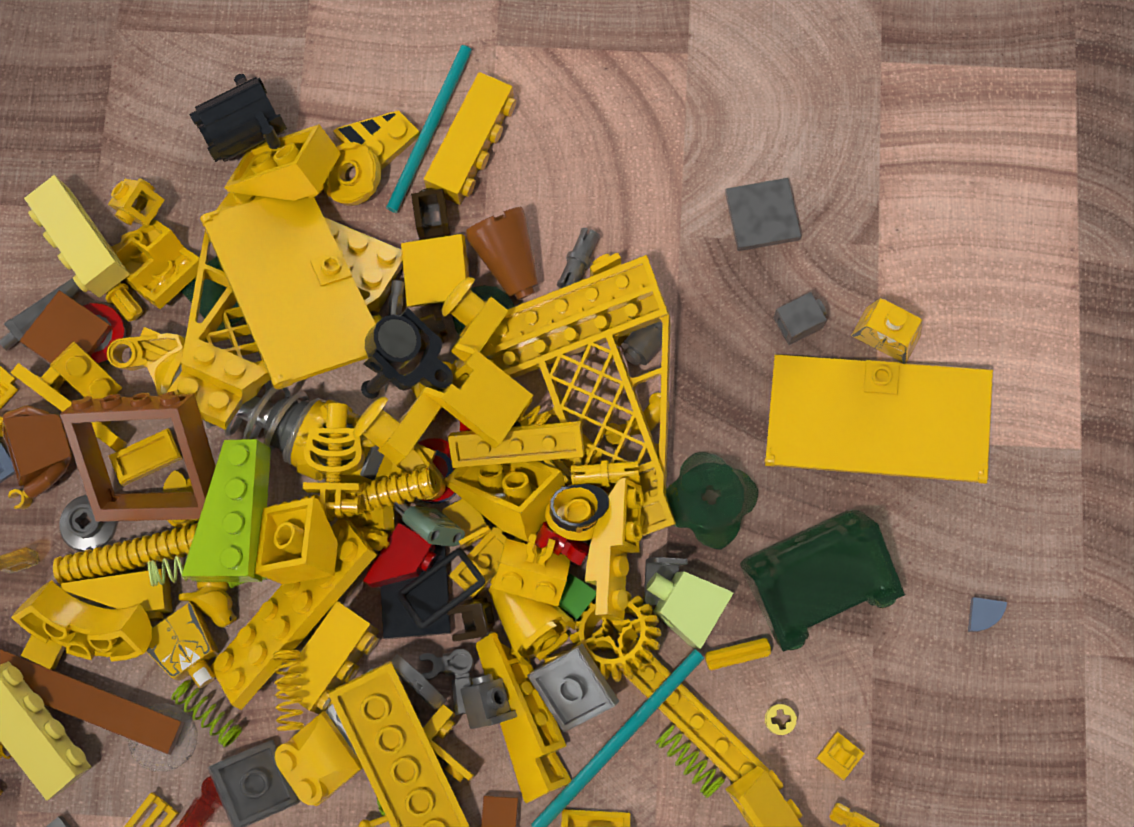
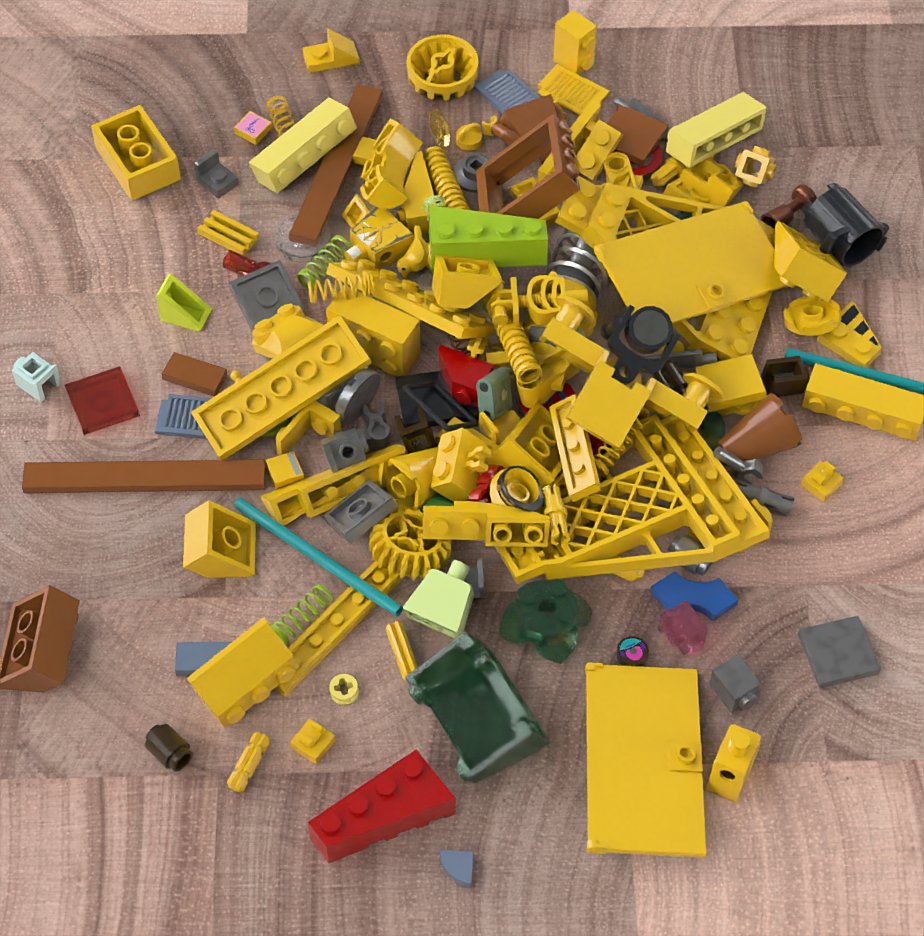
camera: 80 degrees right, 20 degrees down
none -> yellow tile [265,451,304,489]
none -> red wedge [307,749,456,863]
none -> yellow slope [342,194,371,228]
none -> yellow tile [456,123,483,151]
none -> tile [616,636,649,666]
none -> blue tile [650,571,738,621]
none -> clear pink brick [658,600,708,655]
none -> flat silver bar [713,446,764,485]
none -> copper piece [760,184,817,229]
none -> yellow tile [800,460,844,502]

